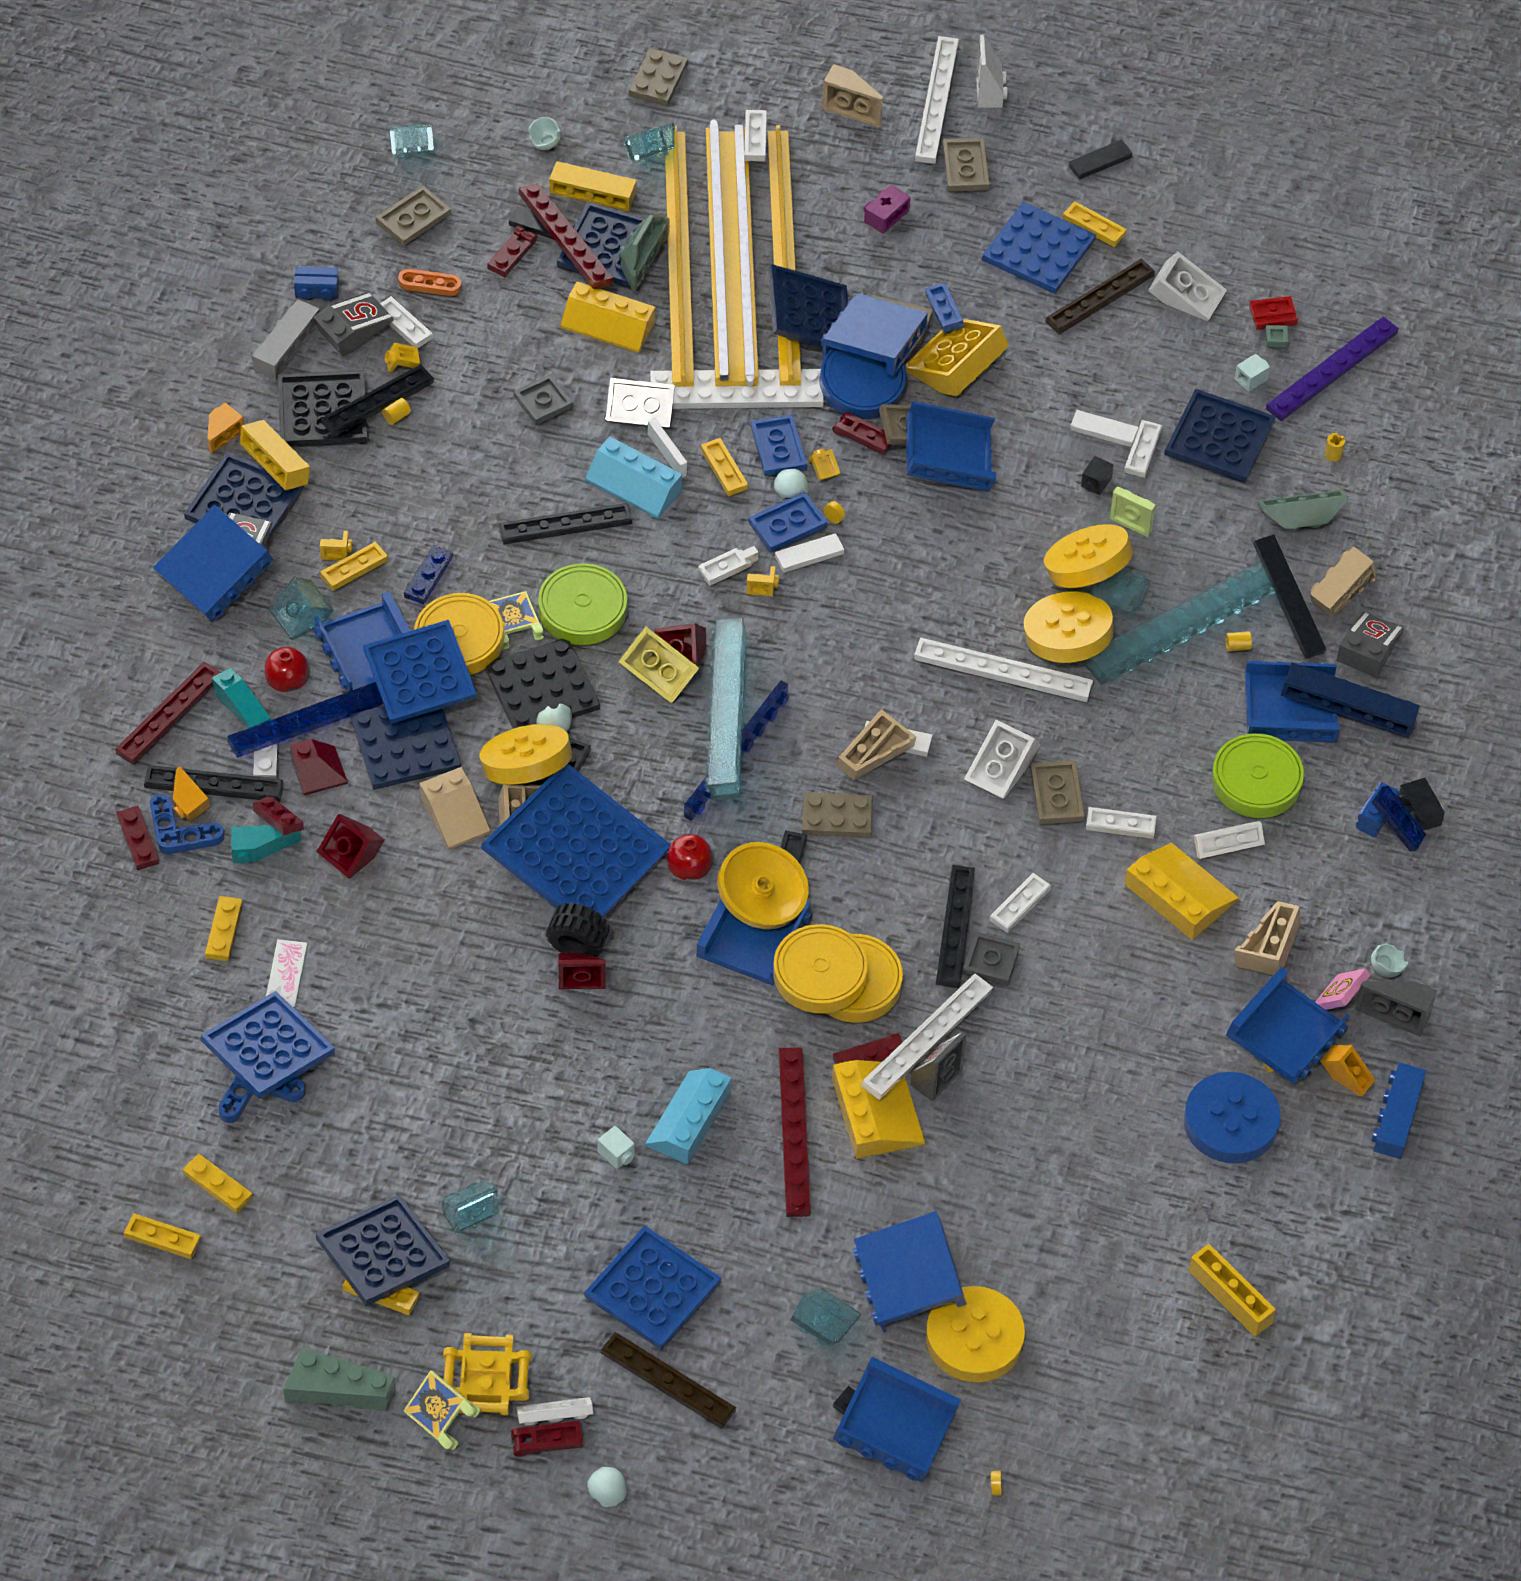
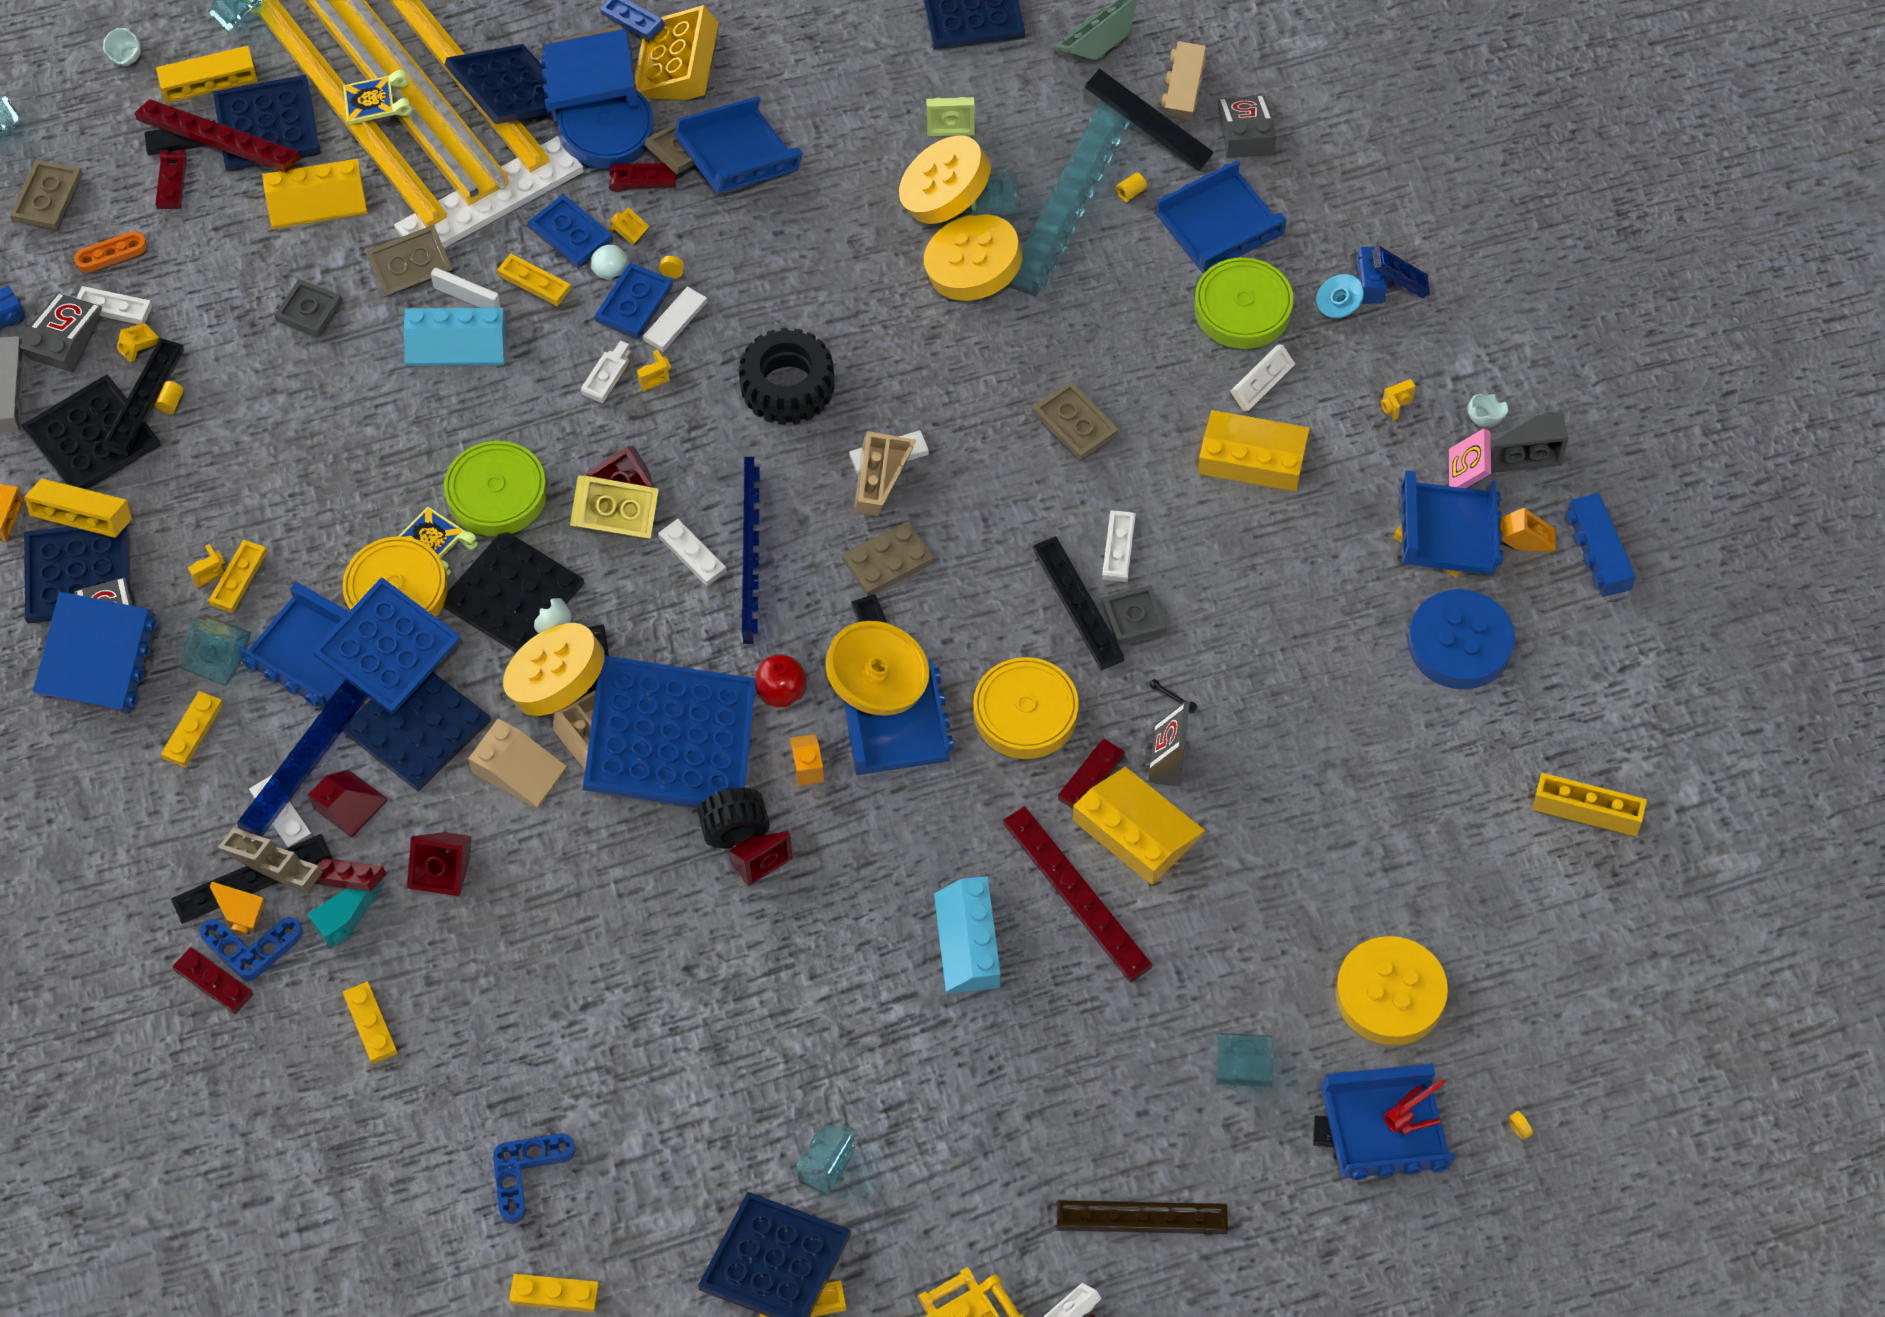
camera: 30 degrees left, 5 degrees up
dark red plate [115,662,221,765] -> none
blue plate [201,991,335,1099] -> none
teal slope [212,667,271,732] -> none
red cylinder [264,647,309,692] -> none
white sticker [266,939,307,1007] -> none
clear blue plate [404,545,453,605] -> none
black tile [499,503,632,545] -> none
blue plate [584,1225,721,1350] -> none
light aqua brick [597,1126,635,1169] -> none
sand green wedge [619,215,670,291] -> none
clear light blue brick [705,617,747,801] -> none
yellow brick [773,924,868,1013] -> none
blue panel [852,1211,967,1332] -> none
white plate [861,974,993,1100] -> none
white plate [914,638,1093,702] -> none
white slope [964,720,1040,799] -> none
white tile [1070,410,1139,447] -> none
black brick [1081,456,1114,495] -> none
white tile [1086,807,1156,839] -> none
white tile [1124,420,1163,478] -> none
tan wedge [1234,901,1301,975] -> none
dark blue brick [1281,662,1420,738] -> none
black brick [1398,778,1445,833] -> none
none -> yellow plate [160,691,224,768]
none -> dark tan slope [218,827,323,892]
none -> flag [343,70,412,125]
none -> white plate [658,519,727,587]
none -> black tyre [739,328,835,425]
none -> light orange slope [790,734,824,786]
none -> black hinge [1150,679,1197,713]
none -> medium azure dish [1316,274,1364,318]
none -> yellow bracket [1381,379,1416,421]
none -> red plant [1384,1079,1445,1135]

